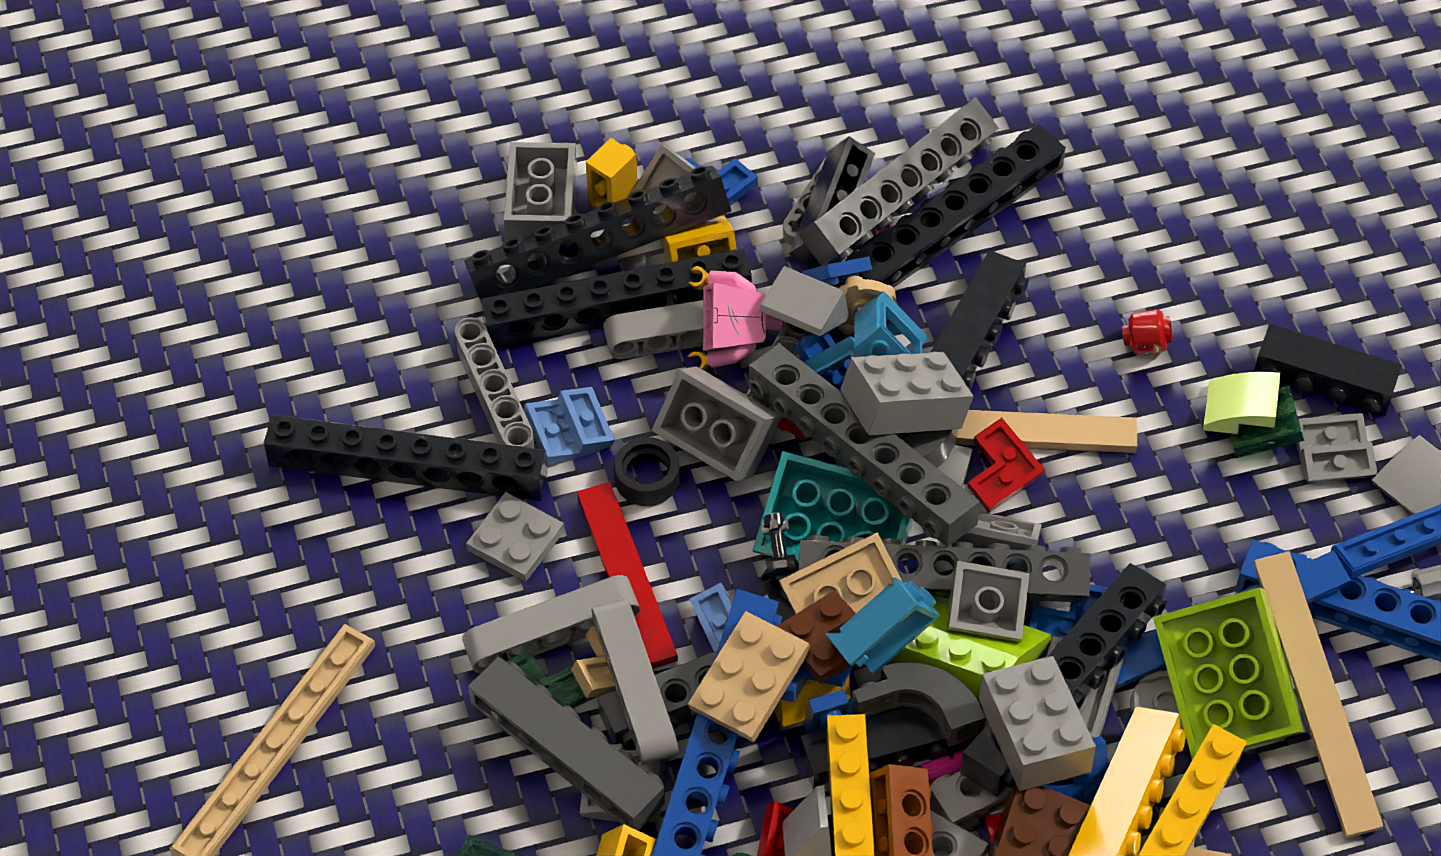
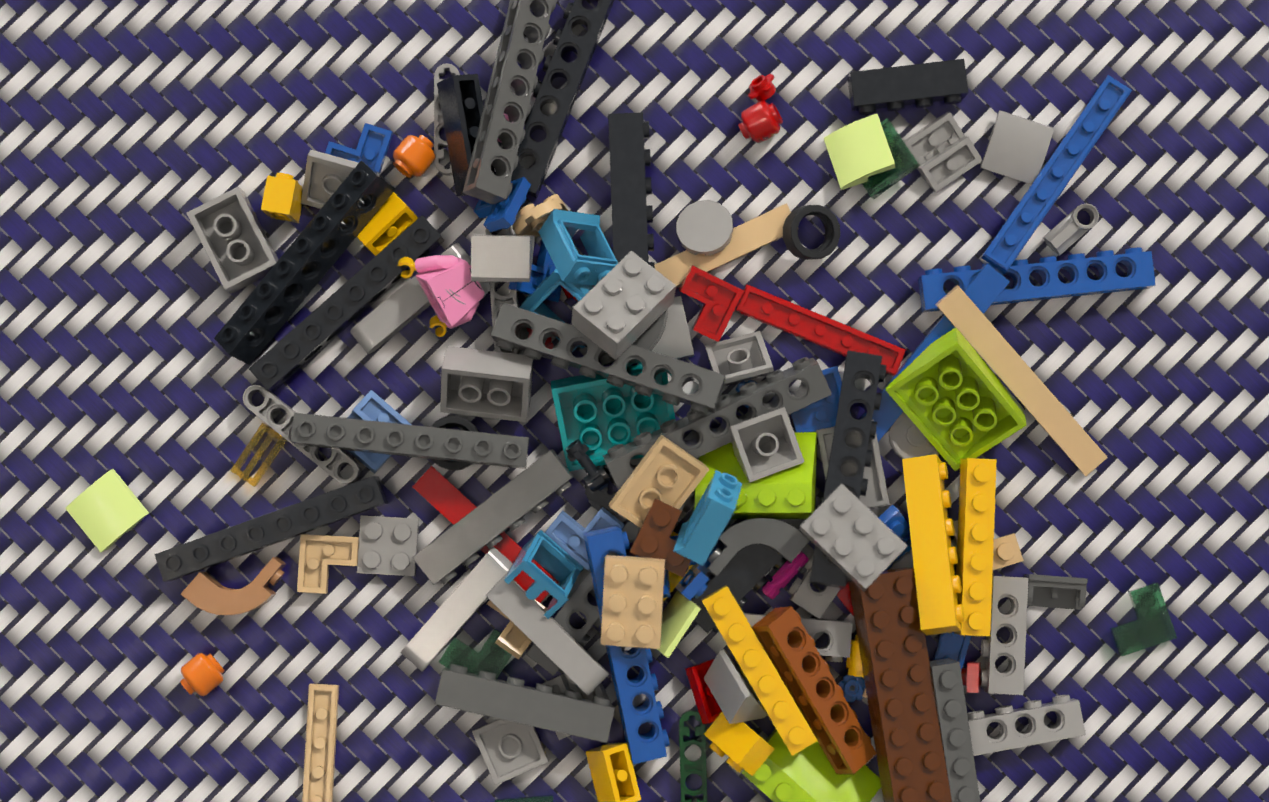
camera: 25 degrees left, 30 degrees up
none -> yellowish green slope [65,469,149,552]
none -> orange head [180,653,225,696]
none -> medium nougat arch [181,557,286,615]
none -> clear yellow tile [230,423,287,487]
none -> dark grey brick [291,413,529,469]
none -> tan plate [297,534,359,594]
none -> orange head [393,135,435,178]
none -> dark grey brick [412,449,574,585]
none -> light grey plate [472,719,549,785]
none -> dark azure window [504,530,584,619]
none -> yellowish green slope [657,590,701,658]
none -> light grey tile [676,200,733,256]
none -> red tile [735,284,906,376]
none -> red plate [748,74,776,102]
none -> black tyre [782,205,840,260]

